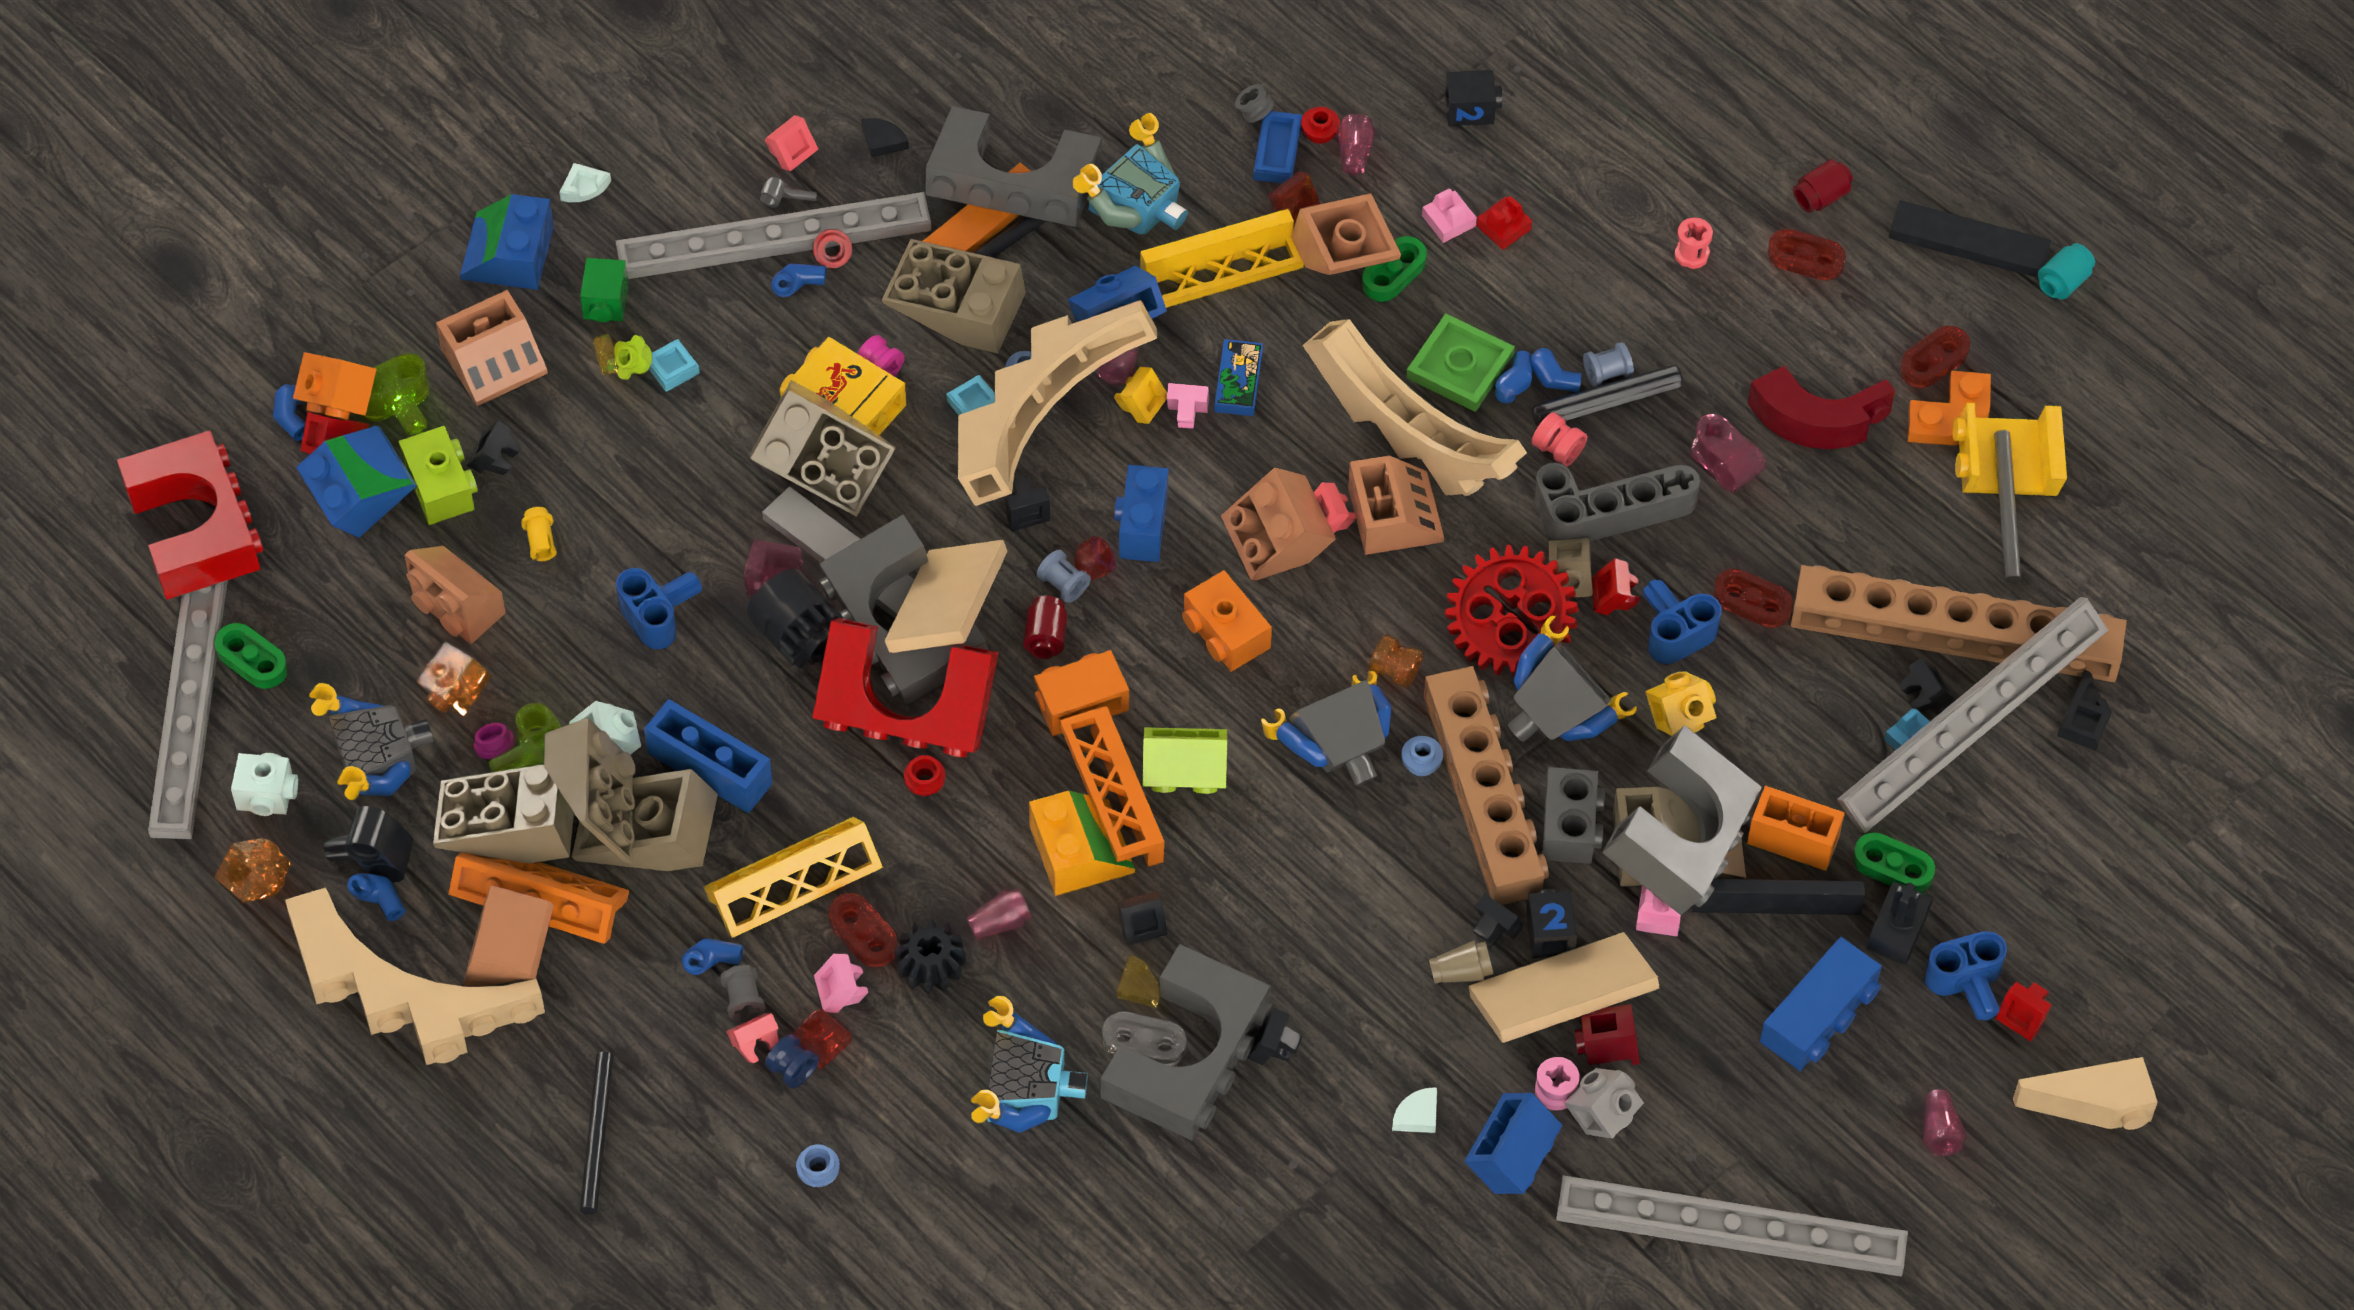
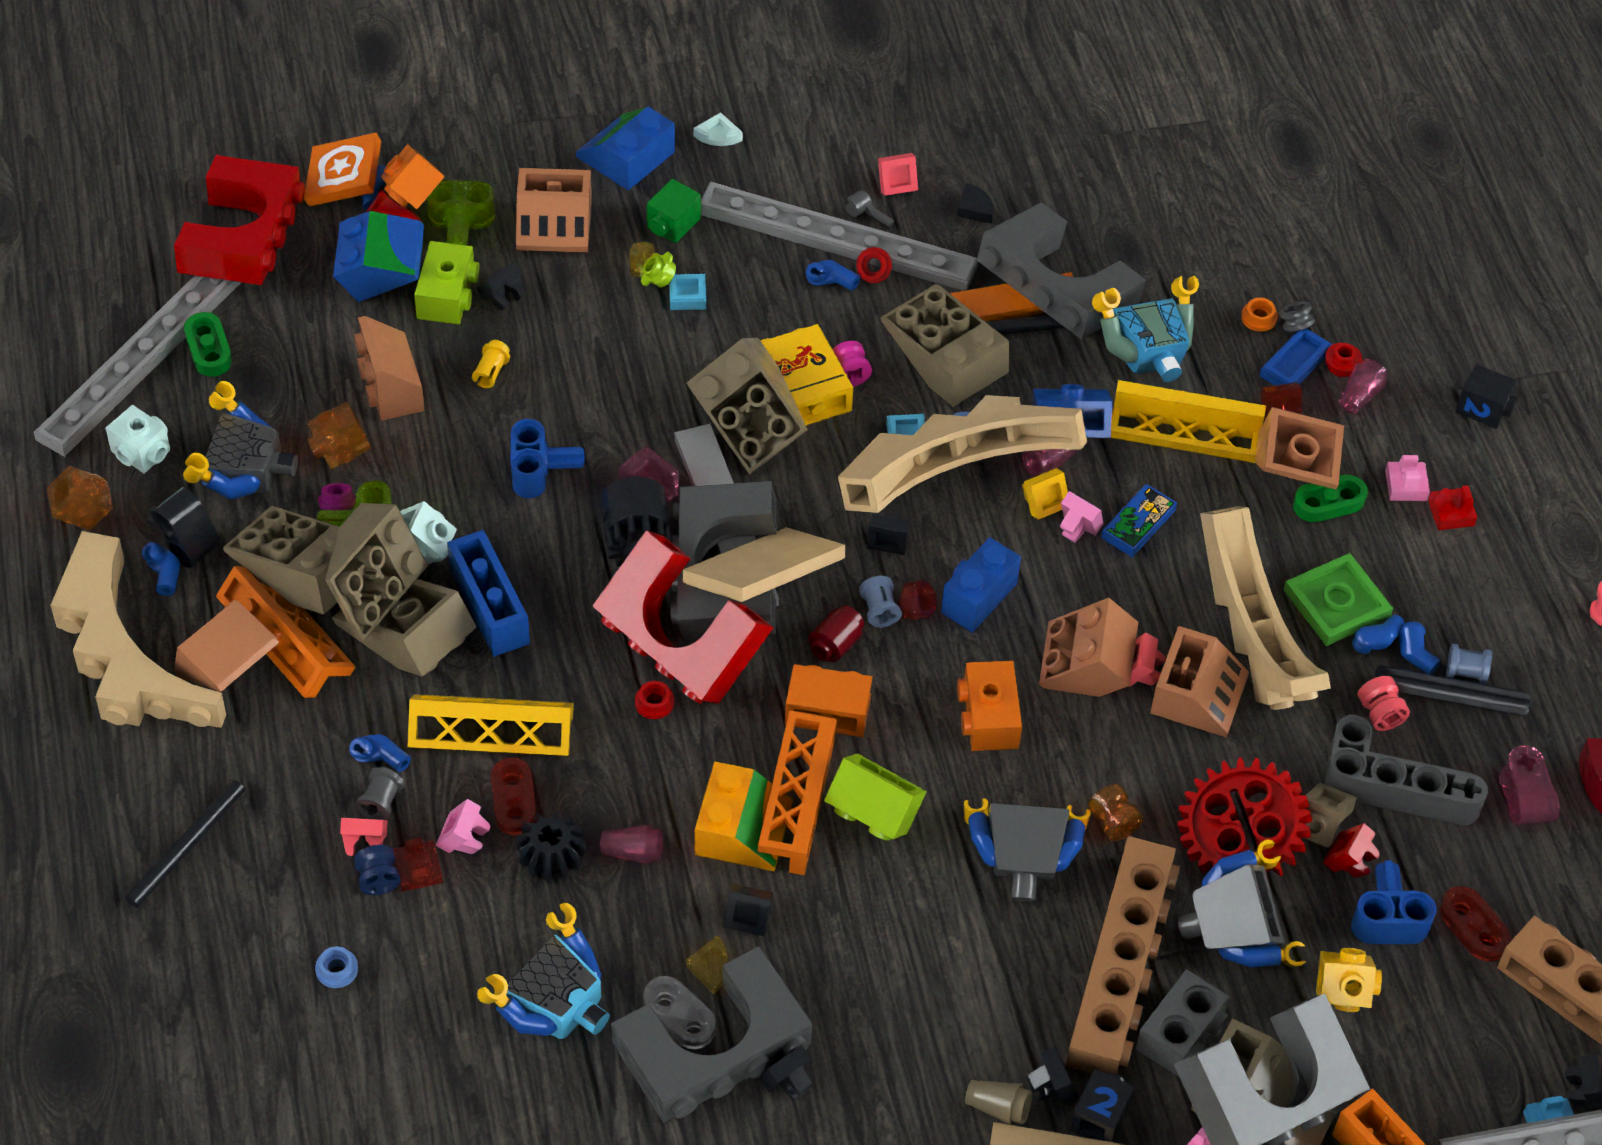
camera: 30 degrees right, 5 degrees down
medium blue plate [1401,736,1443,776] -> none
none -> orange tile [304,133,381,206]
none -> orange plate [1241,298,1278,332]

